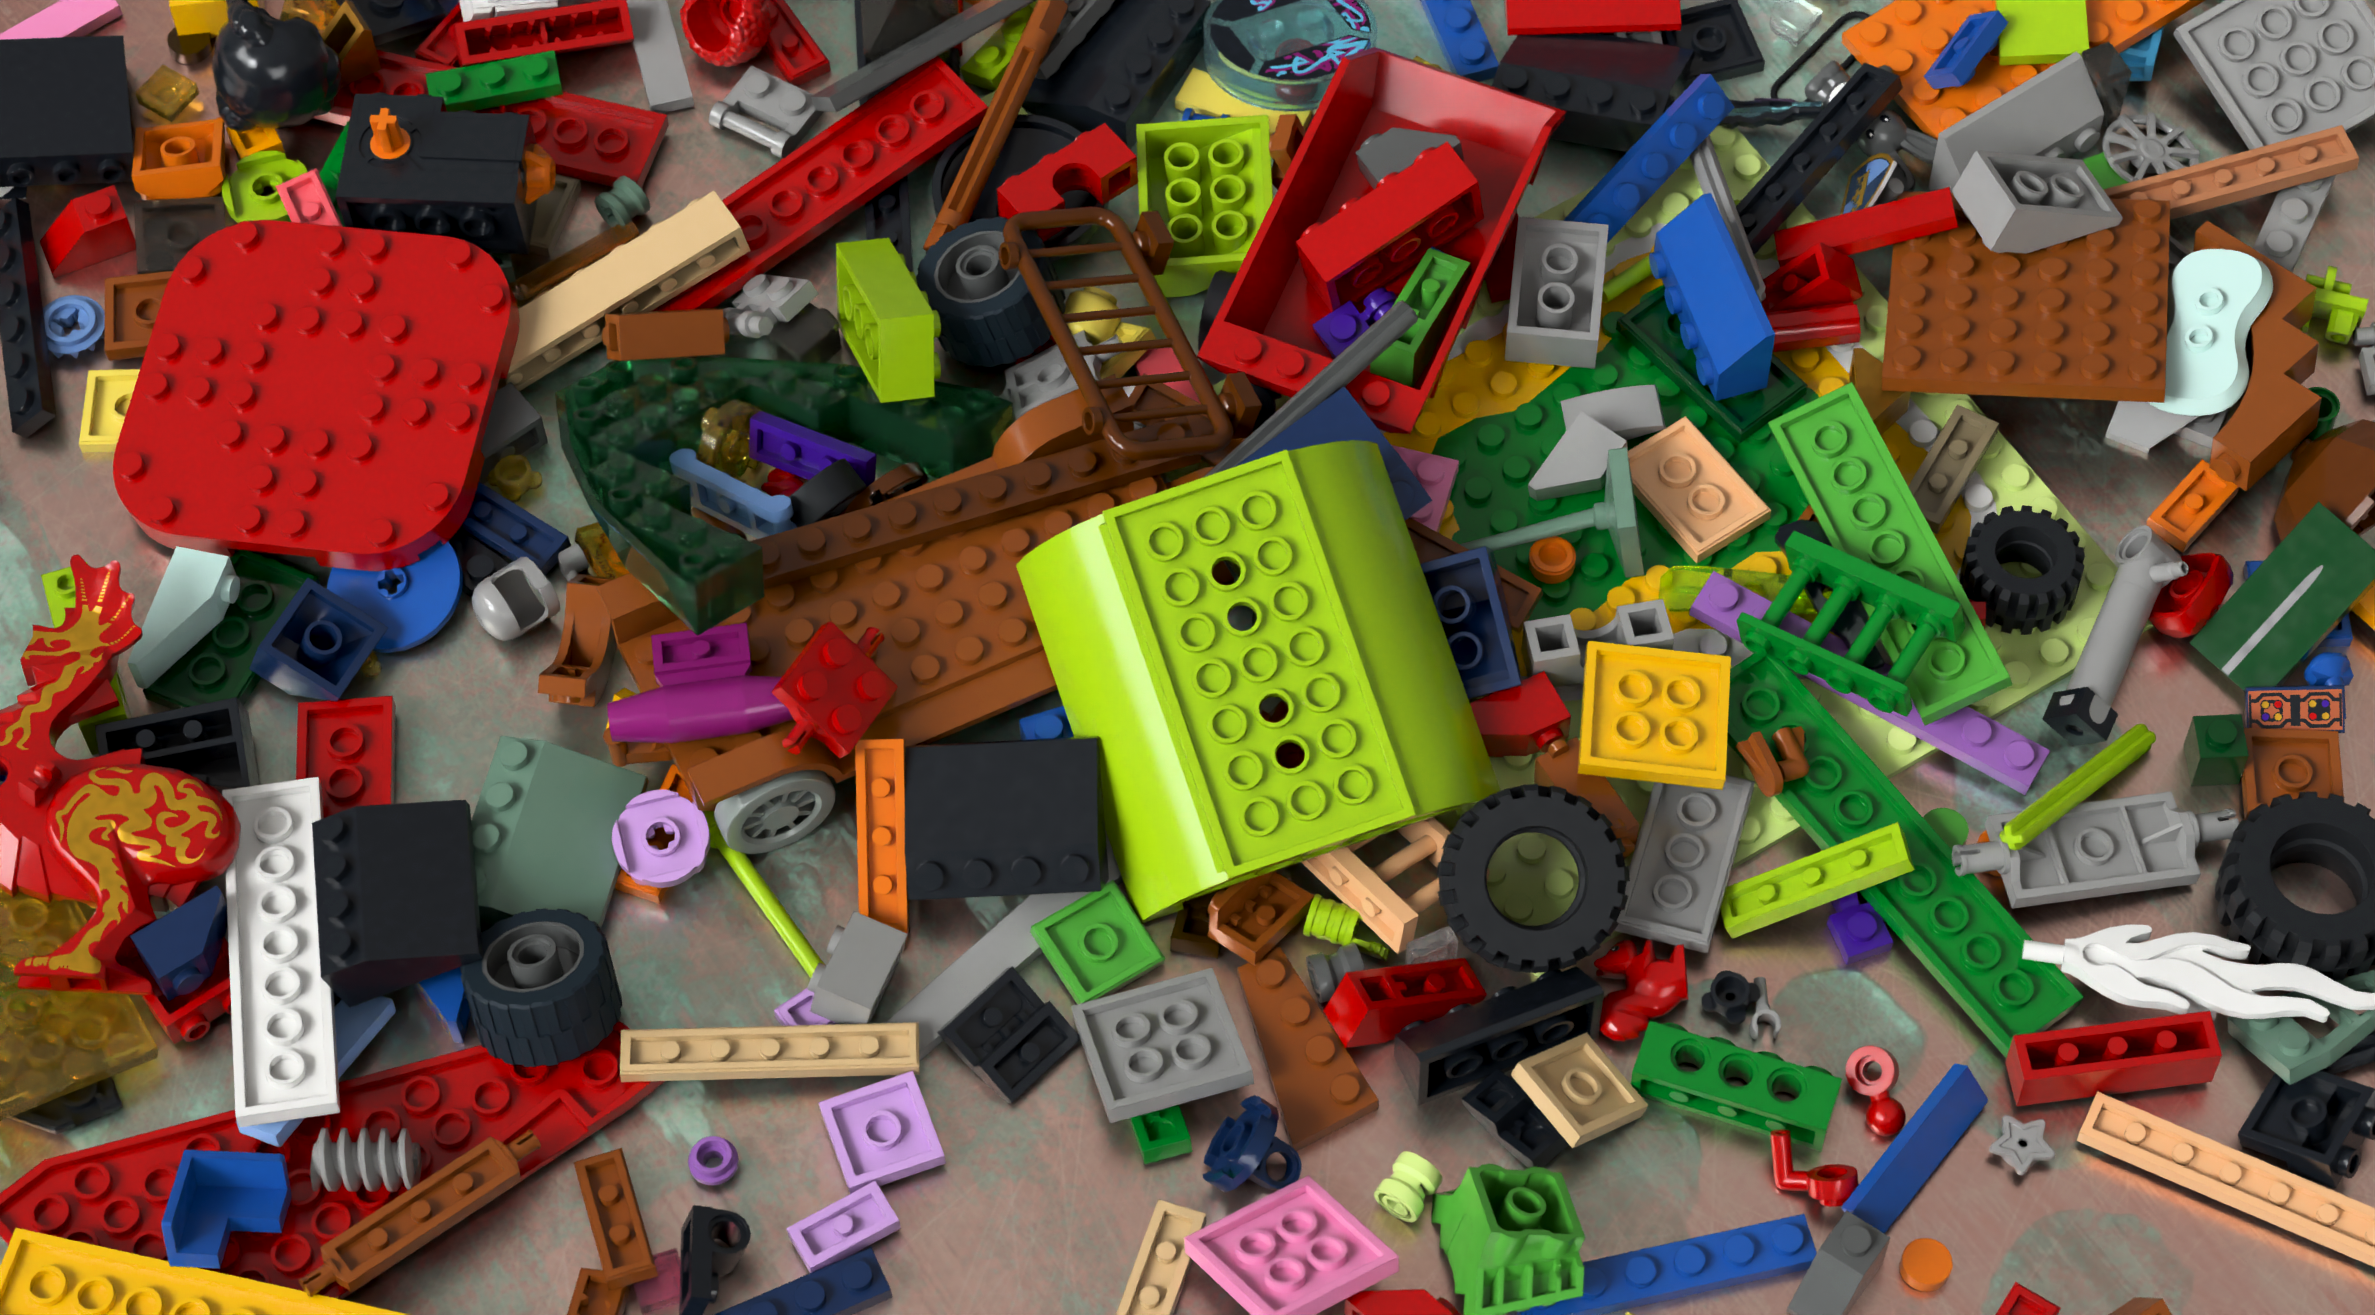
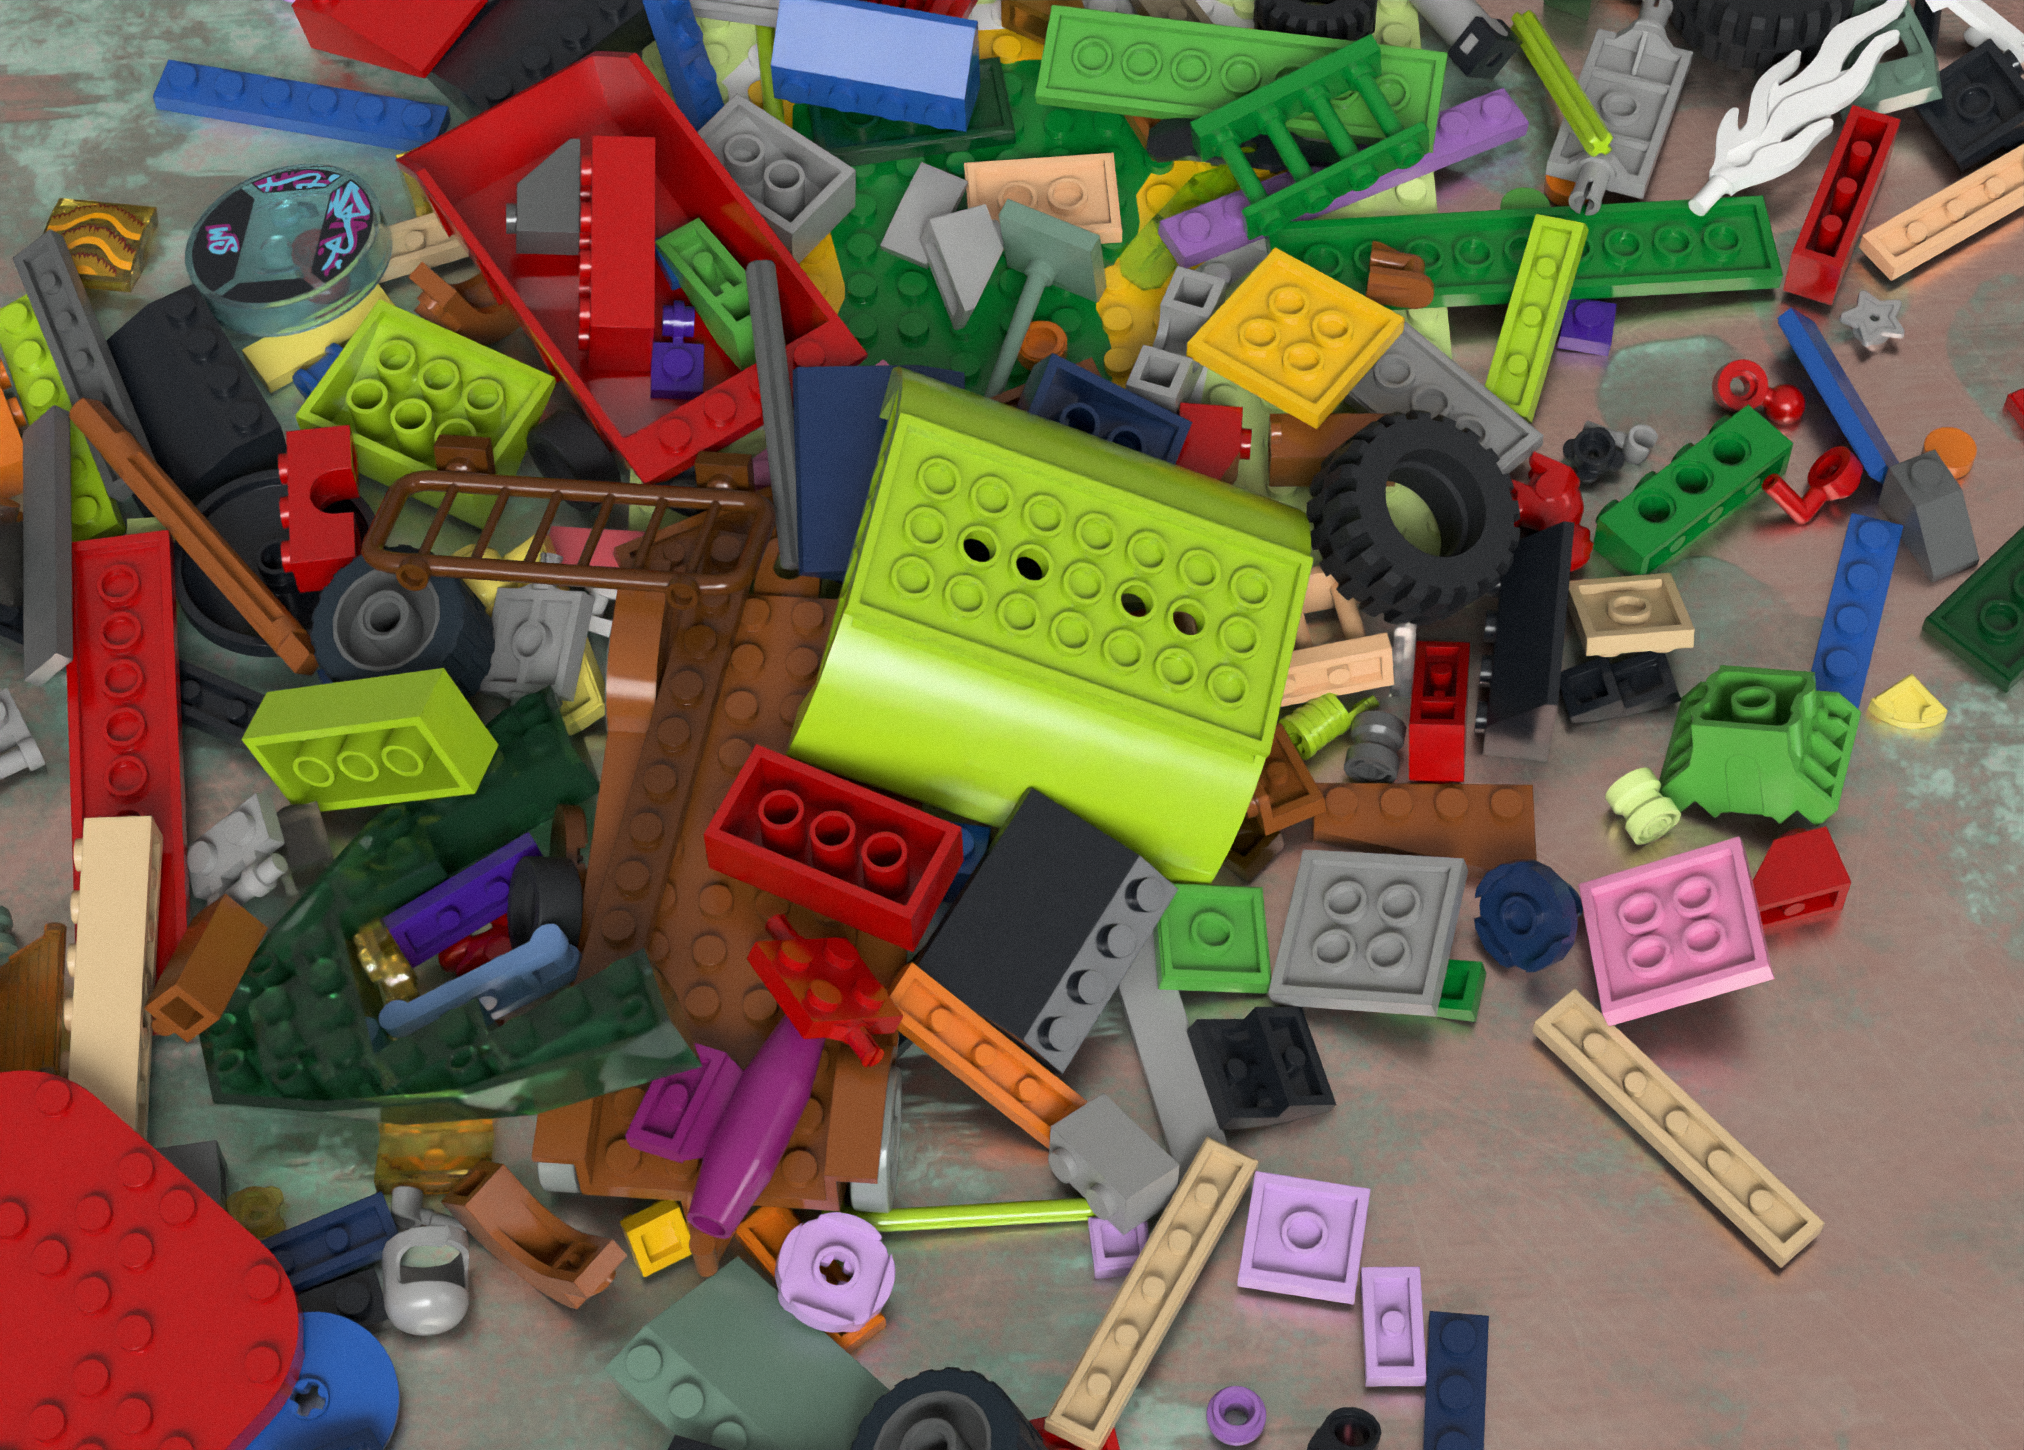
camera: 60 degrees left, 0 degrees up
none -> red brick [703,744,964,953]

